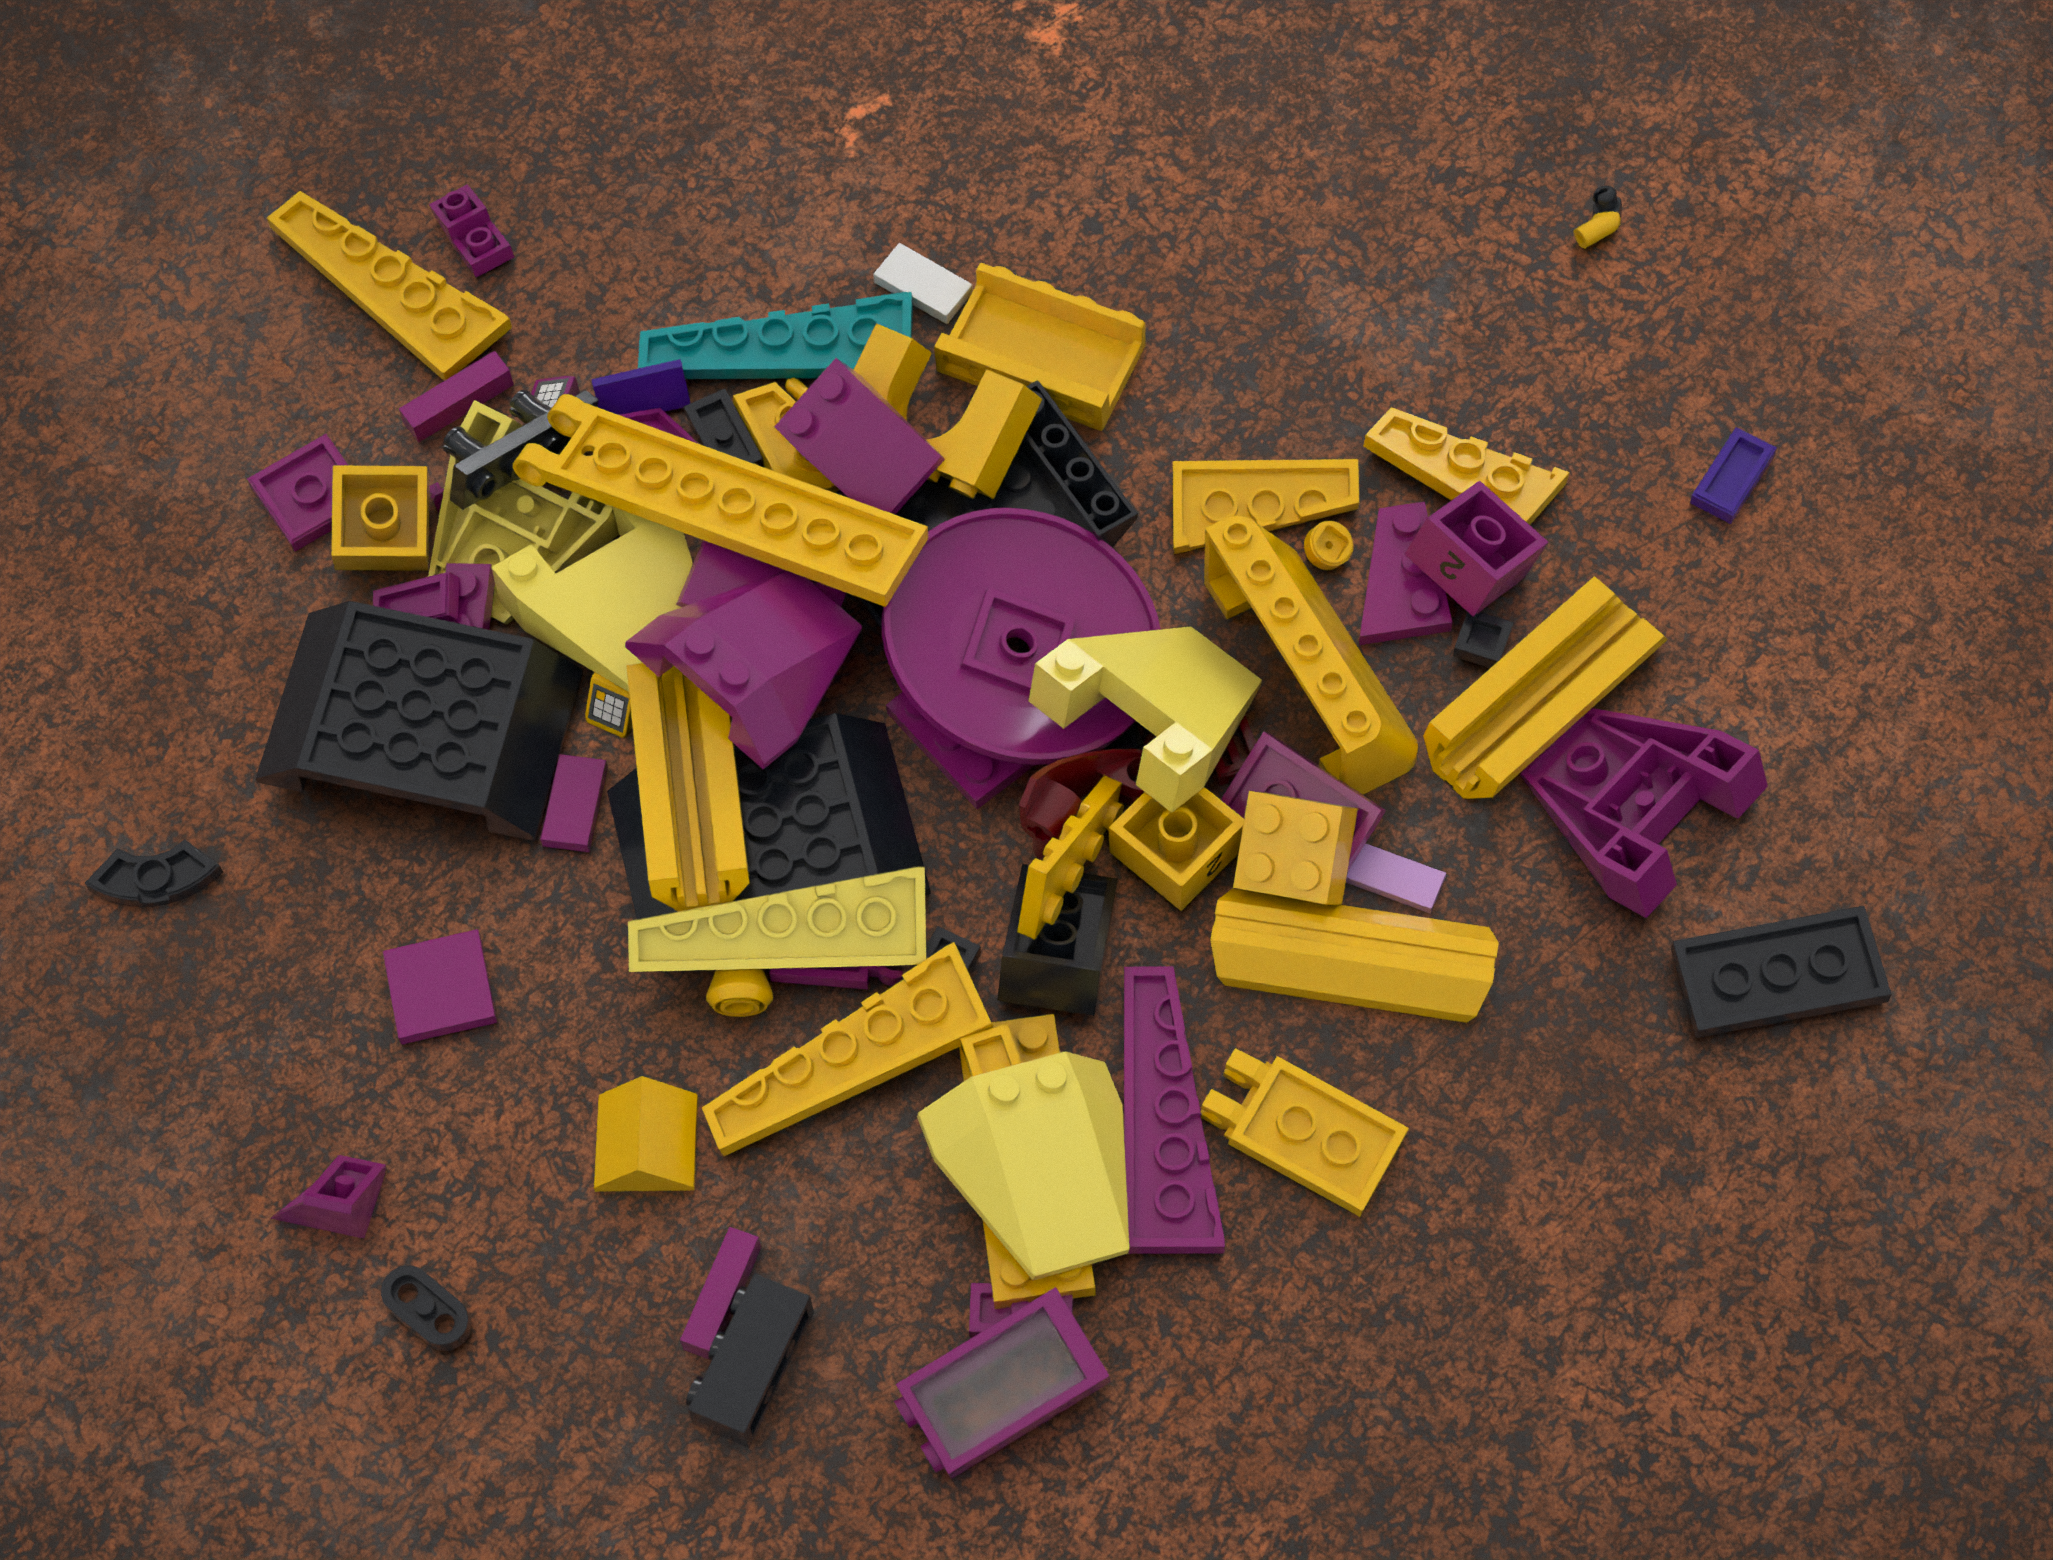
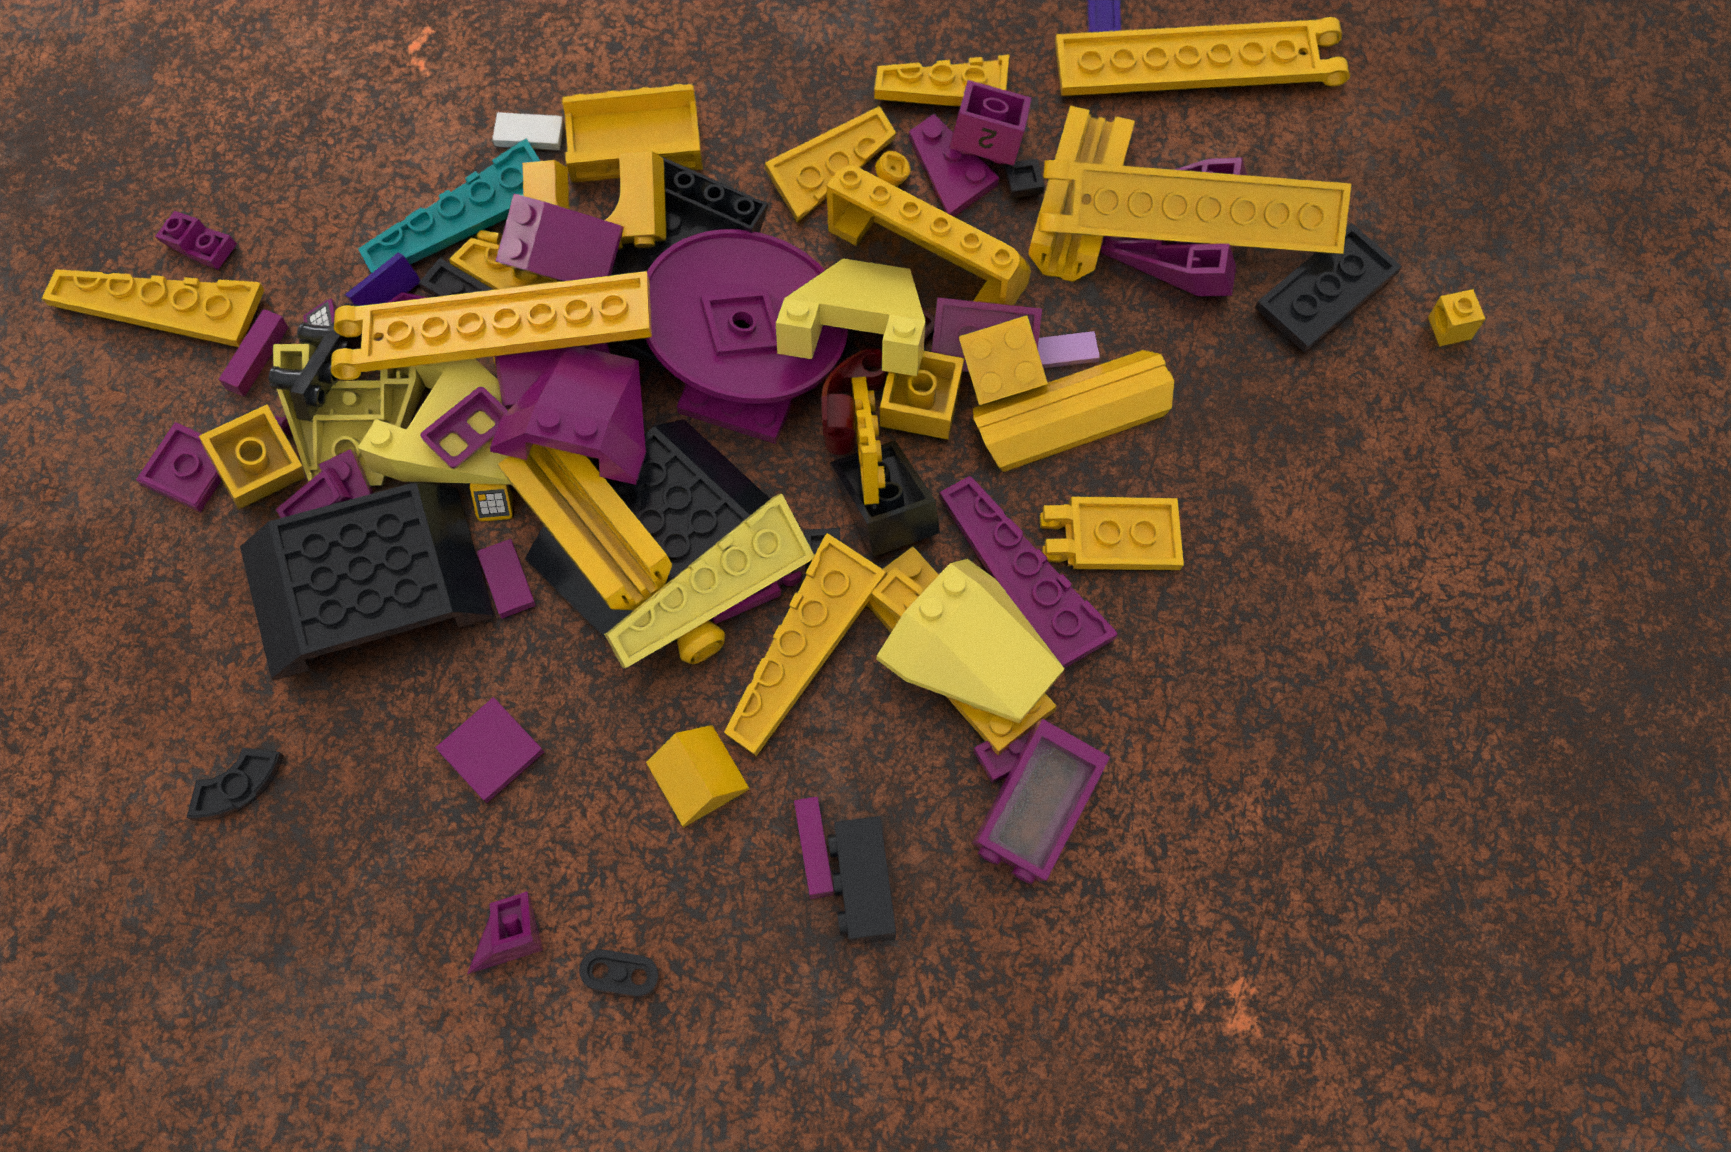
camera: 35 degrees left, 5 degrees up
none -> magenta piece [420,387,508,469]
none -> yellow hinge [1038,160,1351,254]
none -> yellow hinge [1055,17,1350,96]
none -> yellow brick [1428,289,1486,346]

